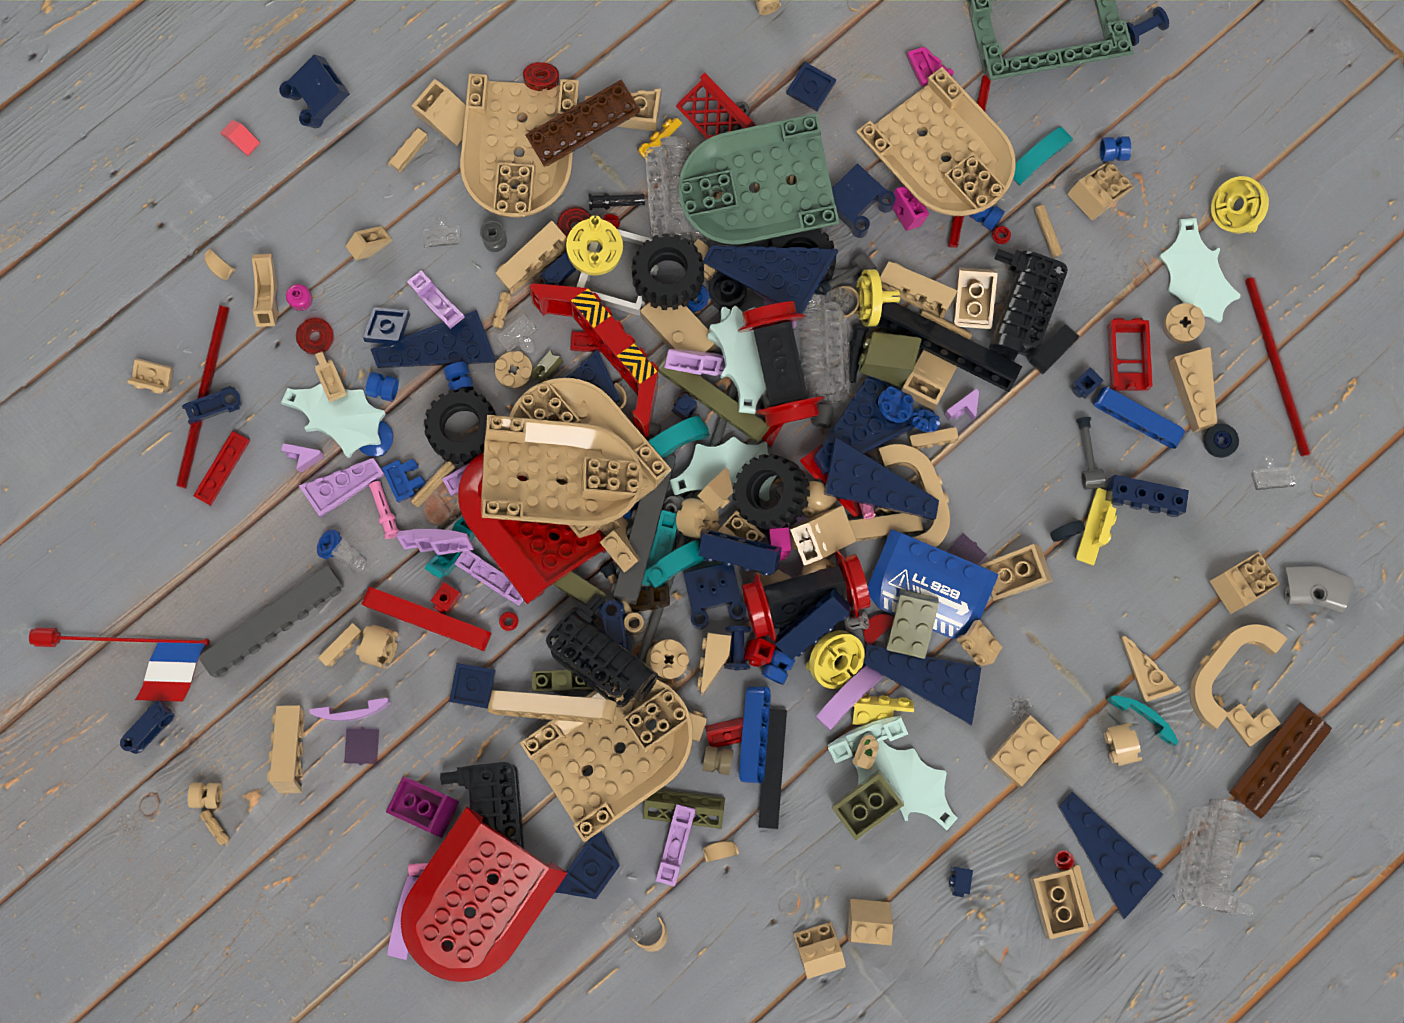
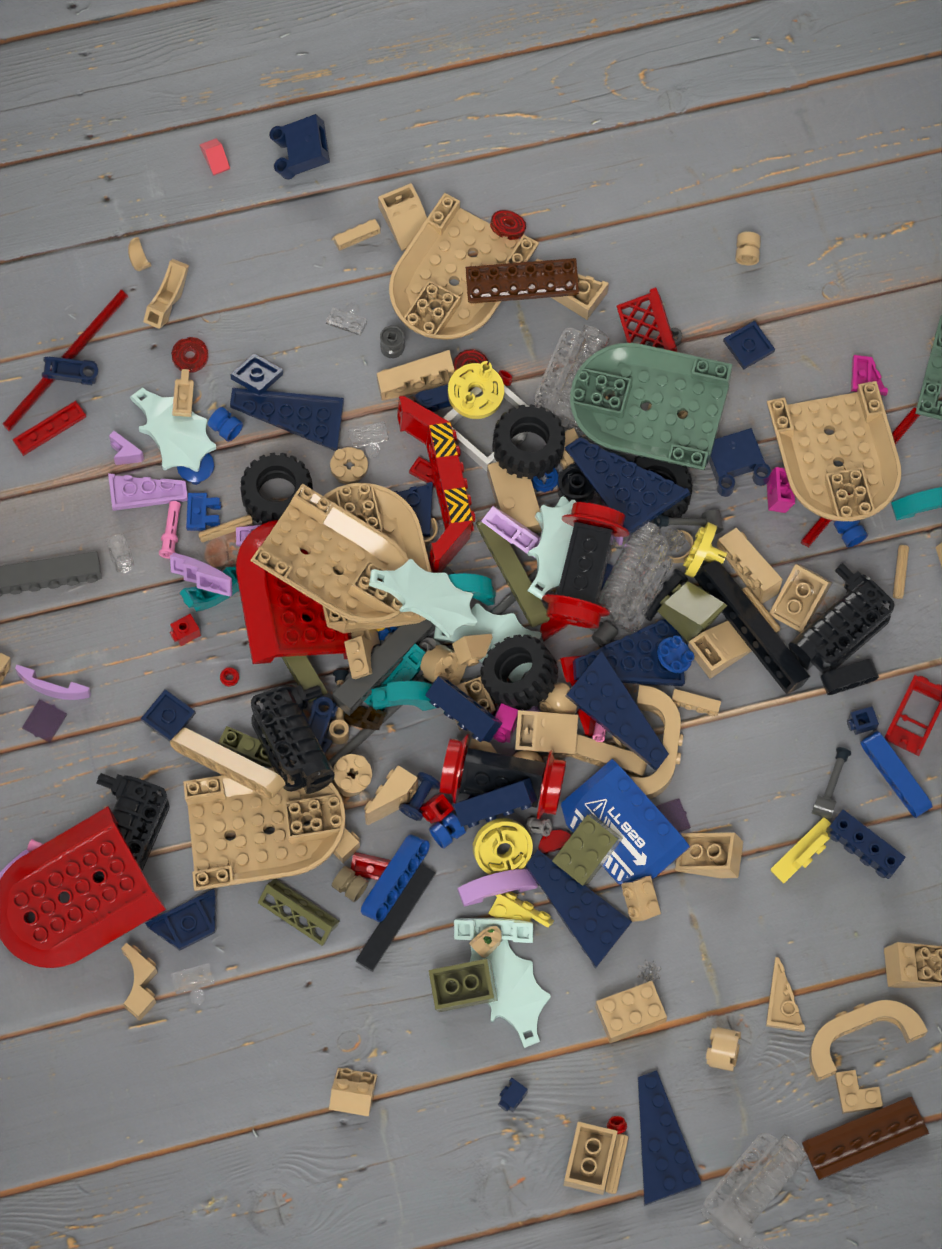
camera: 25 degrees right, 10 degrees down
tan bracket [127,358,174,394] -> none
dark pink head [286,284,313,311] -> none
blue gear [317,529,342,560] -> none
tan piece [318,623,363,667] -> none
tan slope [345,226,392,260] -> none
tan brick [356,625,398,669] -> none
red beam [361,586,492,651] -> none
magenta slope [386,776,459,838] -> none
lavender slope [407,270,465,329] -> none
blue wheel [443,362,474,392] -> none
lavender slope [455,551,523,606] -> none
tan axle [493,292,511,329] -> none
olive piece [532,350,564,383] -> none
black pin [589,193,645,211] -> none
tan helmet [632,916,668,952] -> none
yellow hinge [637,118,682,159] -> none
lavender slope [656,804,696,887] -> none
dark blue brick [671,394,698,420] -> none
dark blue piece [683,564,746,630] -> none
tan helmet [703,841,739,863] -> none
tan slope [847,899,893,946] -> none
blue gear [910,407,940,432] -> none
lavender slope [944,389,979,421] -> none
red plate [992,226,1011,245] -> none
black bush [1050,520,1085,542] -> none
teal slope [1106,695,1179,746] -> none
none -> tan arch [121,943,158,1021]
none -> light aqua animal [369,559,477,638]

